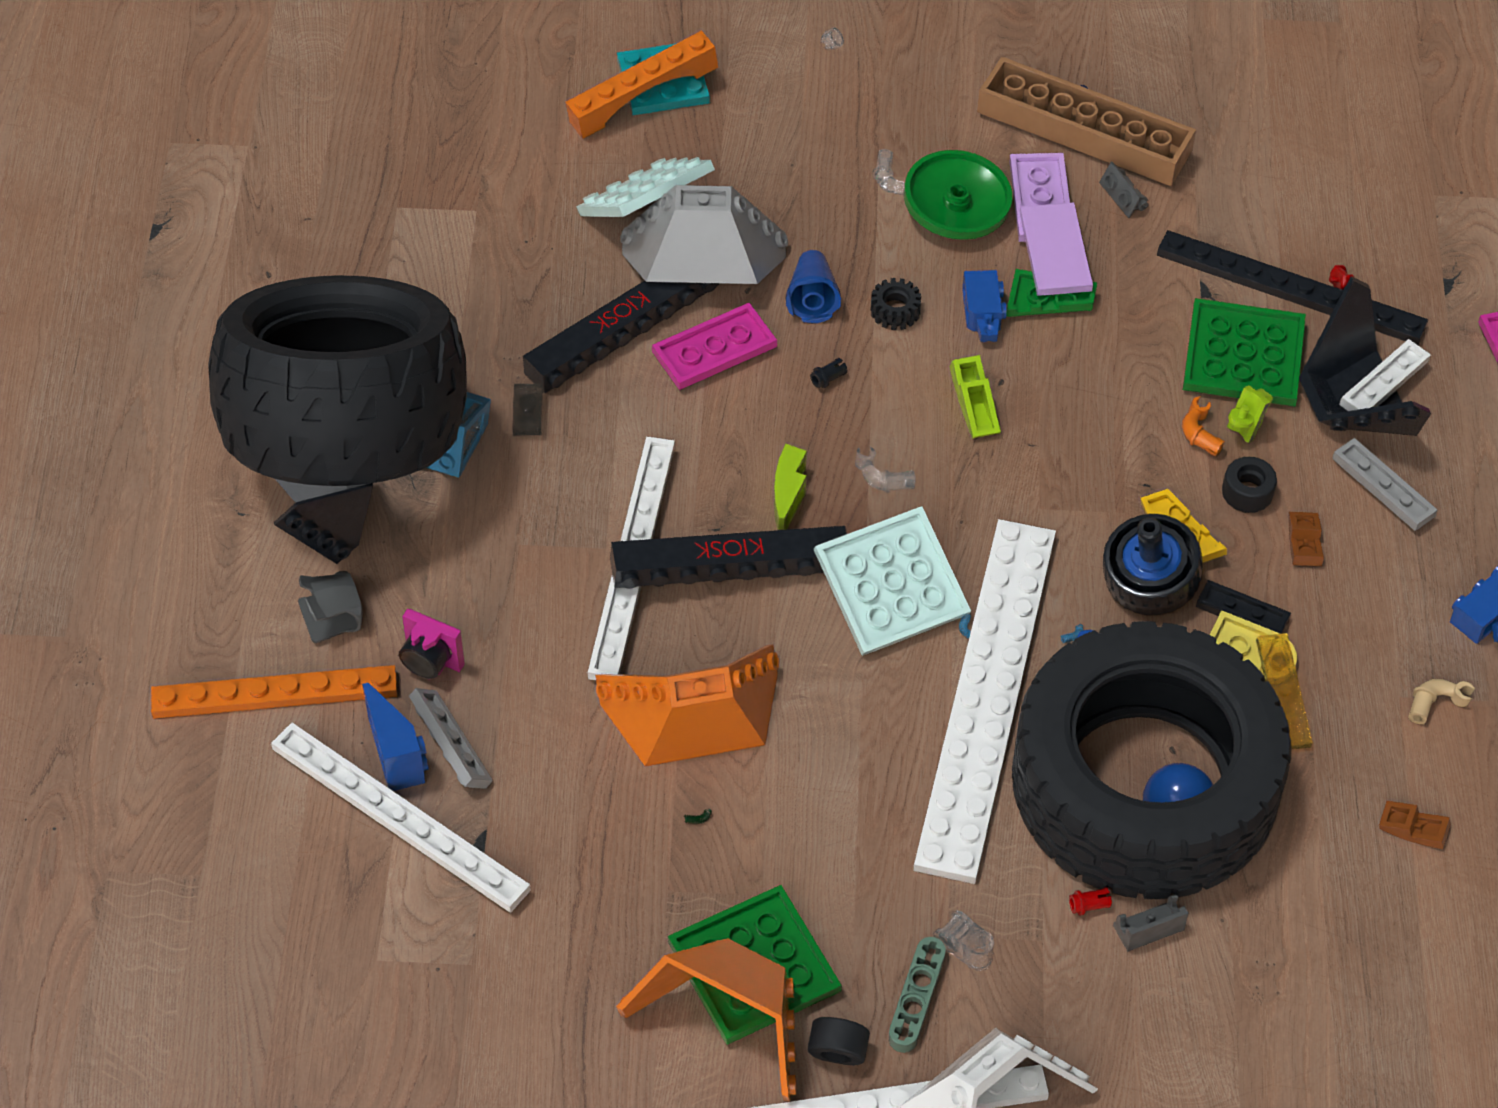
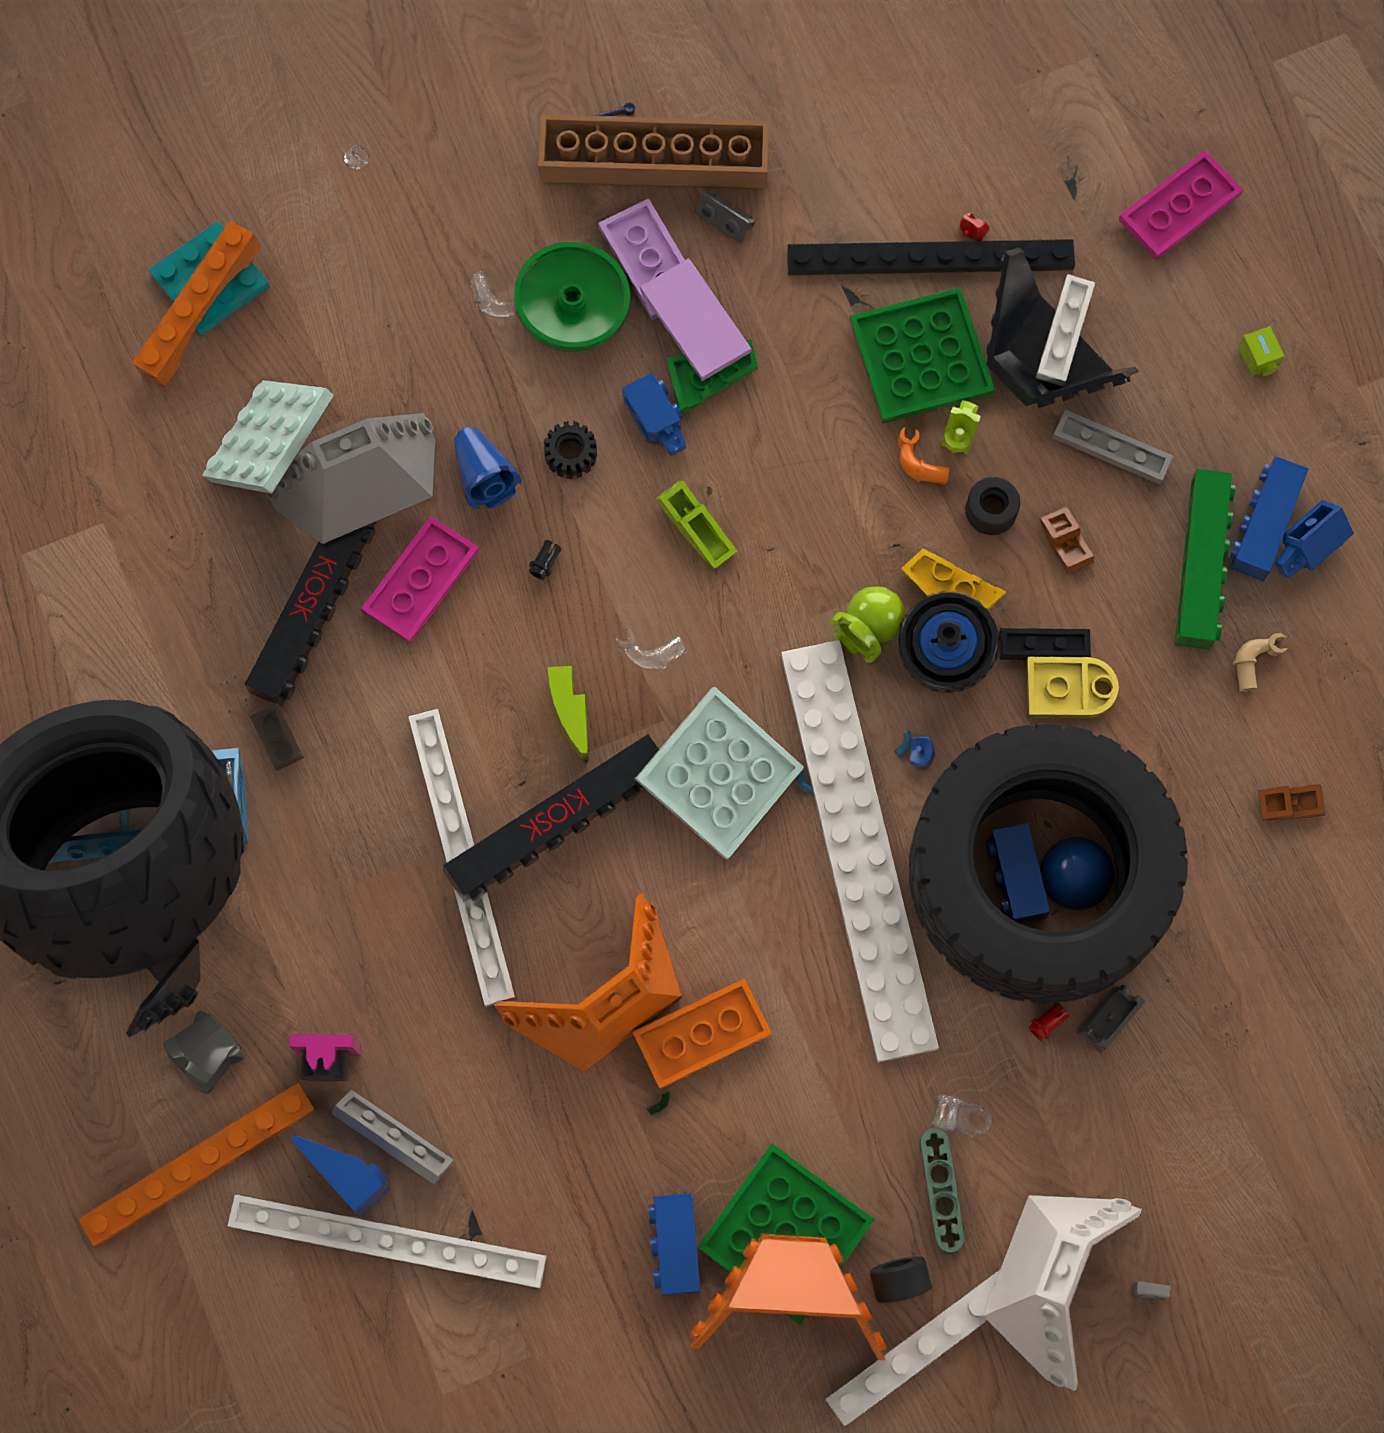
camera: 25 degrees left, 20 degrees up
clear yellow tile [1256,633,1313,749] -> none
none -> orange plate [632,978,772,1090]
none -> blue brick [648,1193,700,1296]
none -> lime tile [828,586,905,663]
none -> blue brick [986,823,1050,923]
none -> green brick [1174,468,1236,650]

